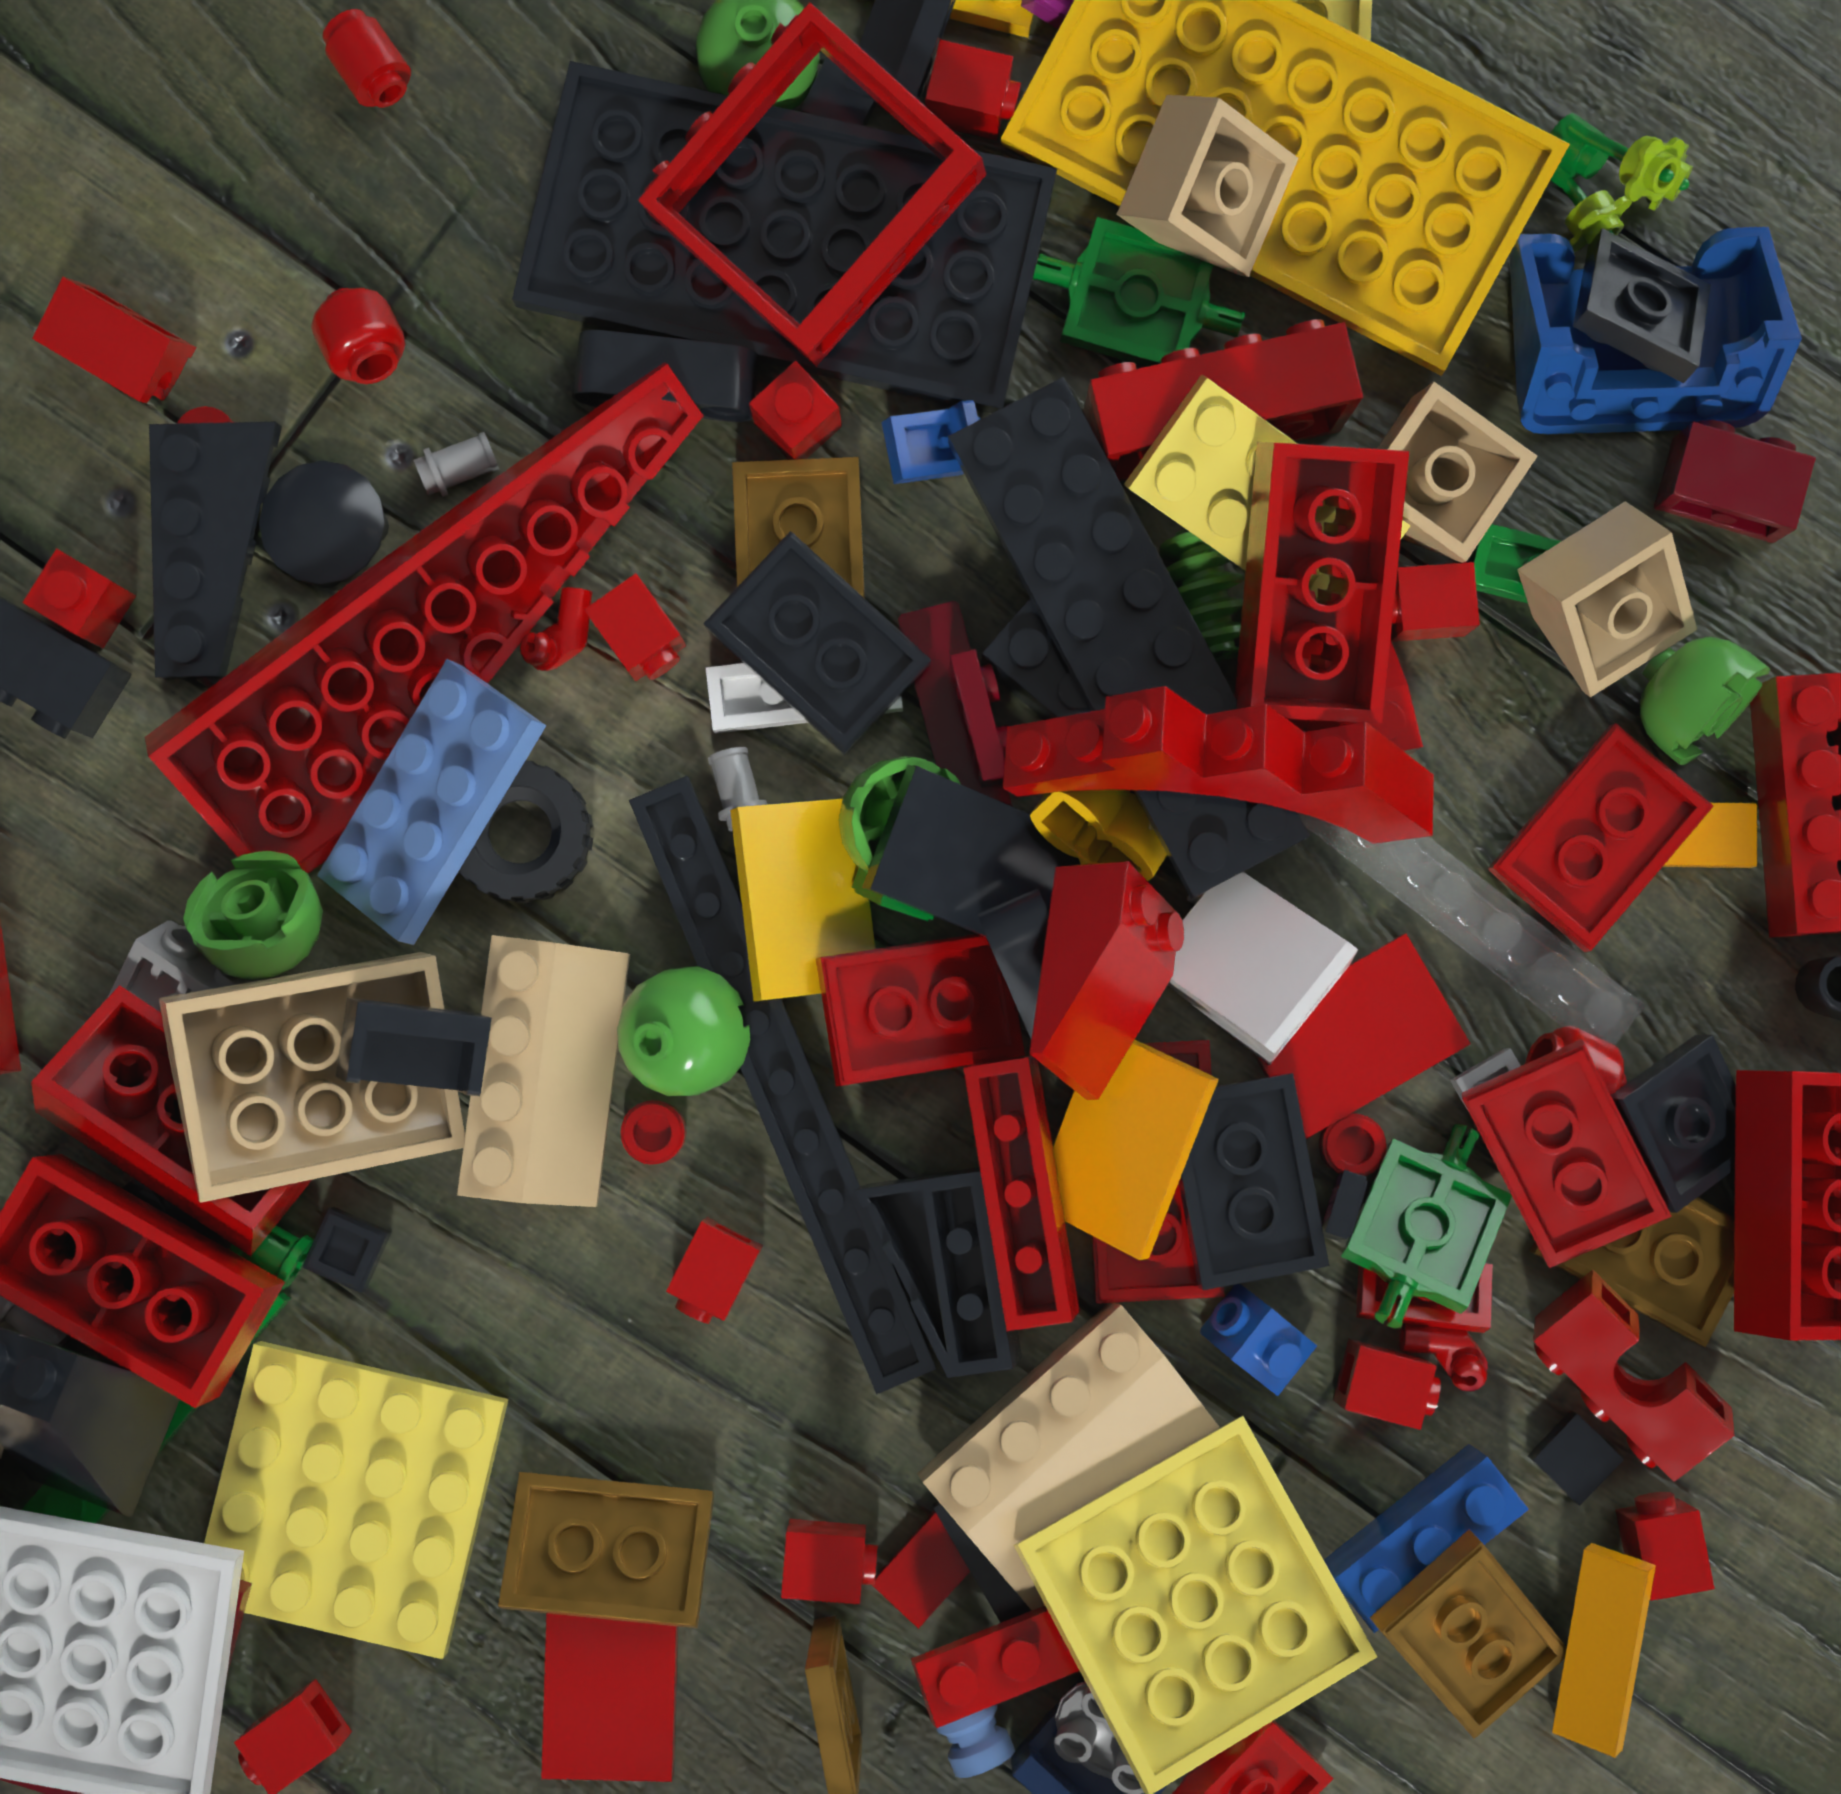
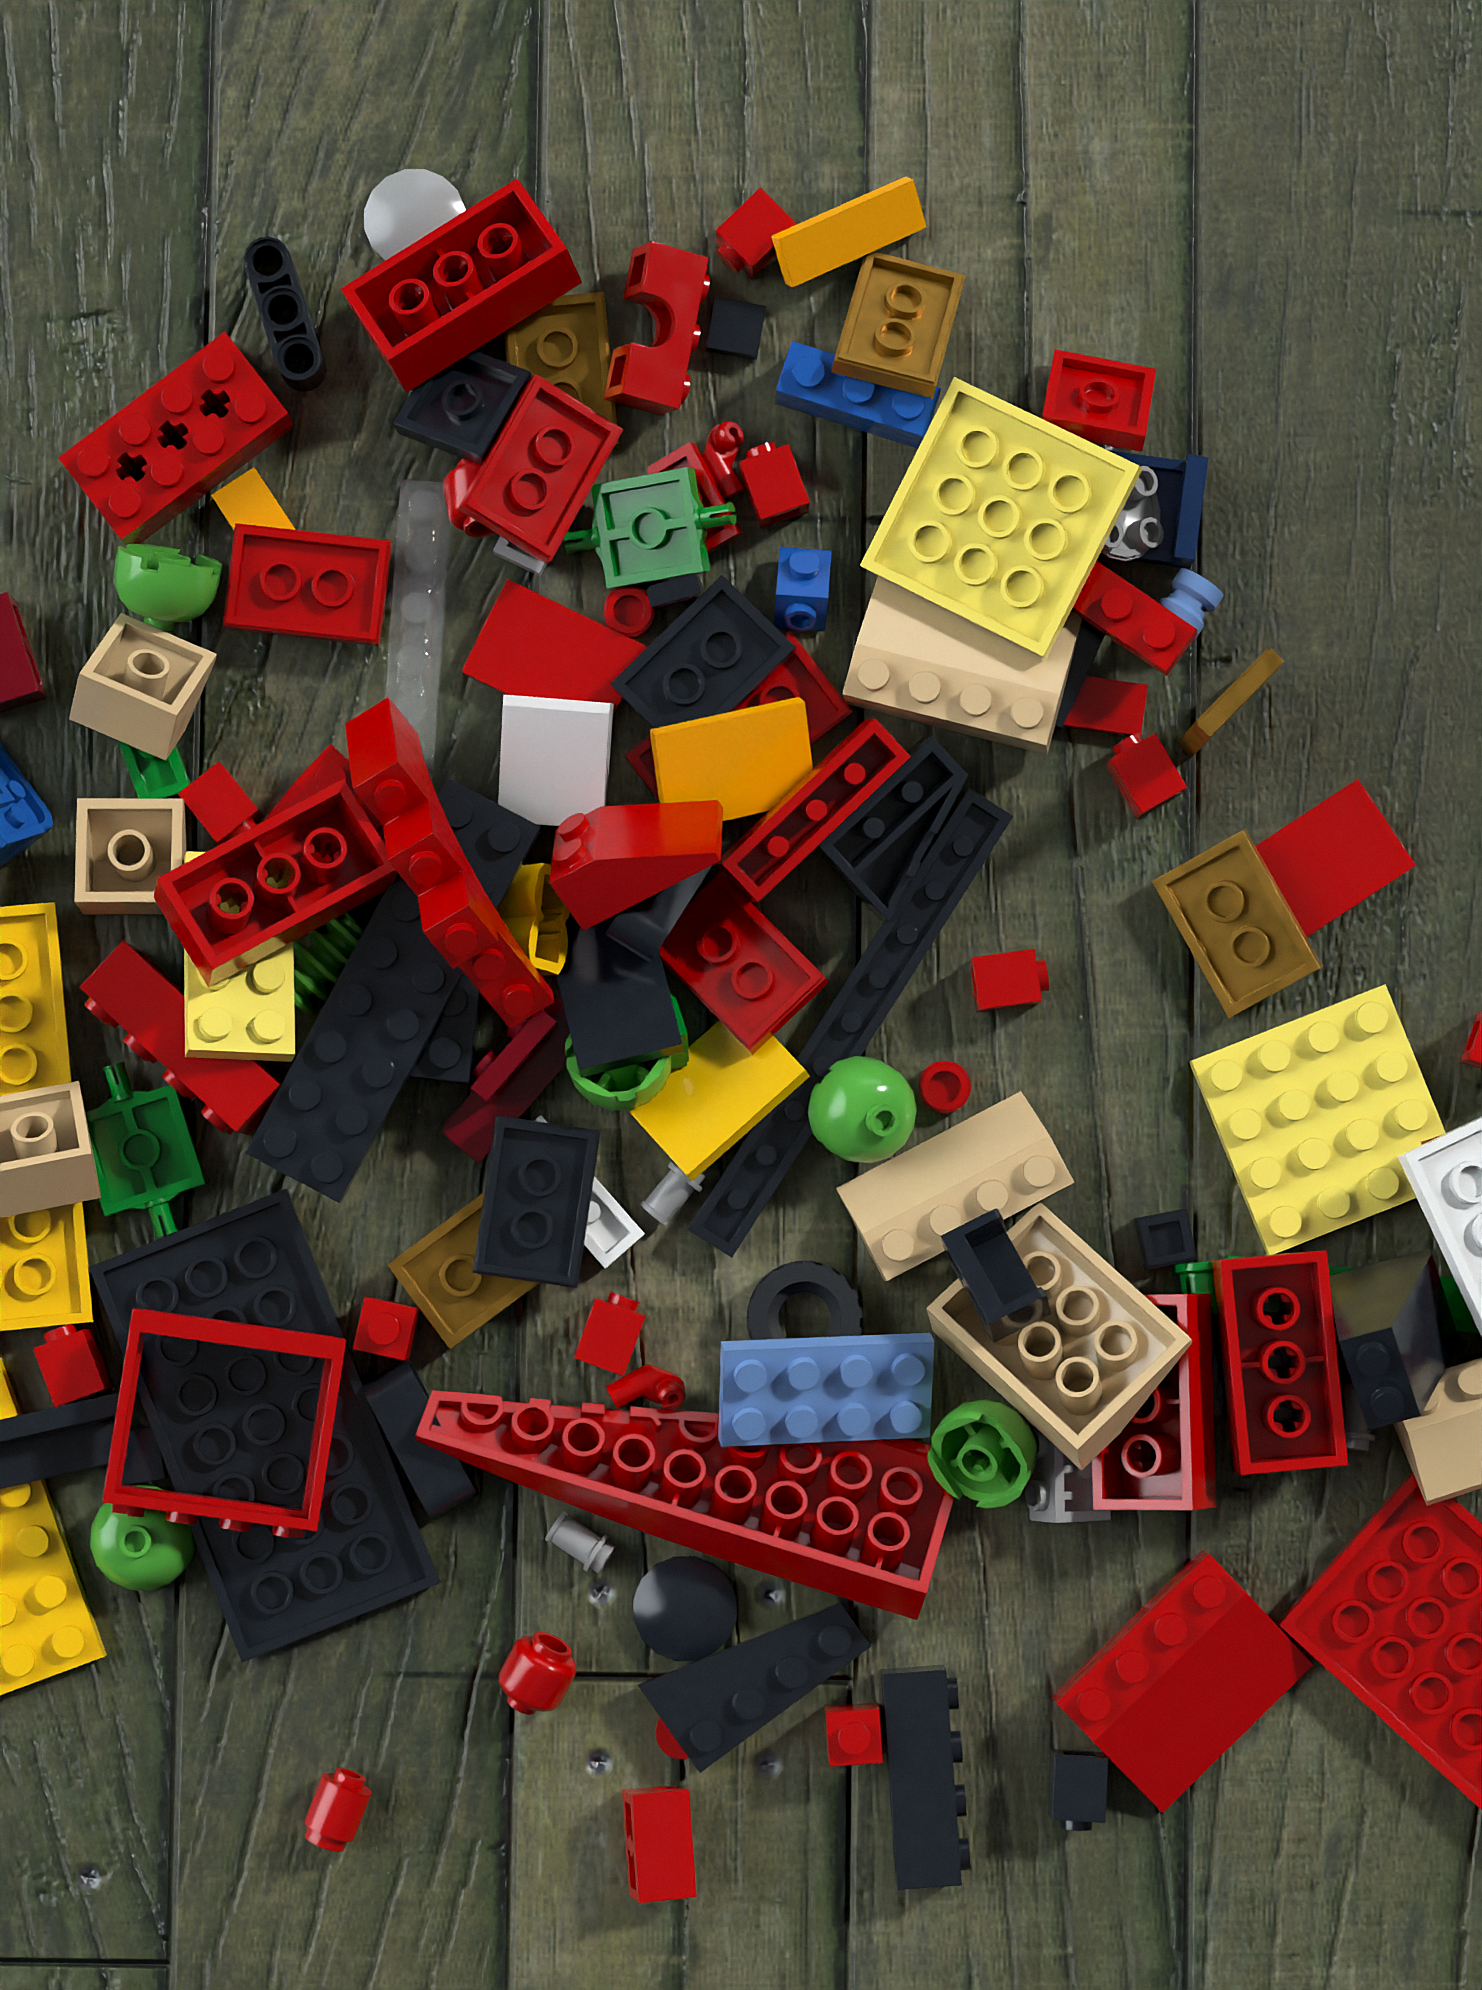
camera: 125 degrees left, 0 degrees up
blue bracket [881,400,981,484] -> none

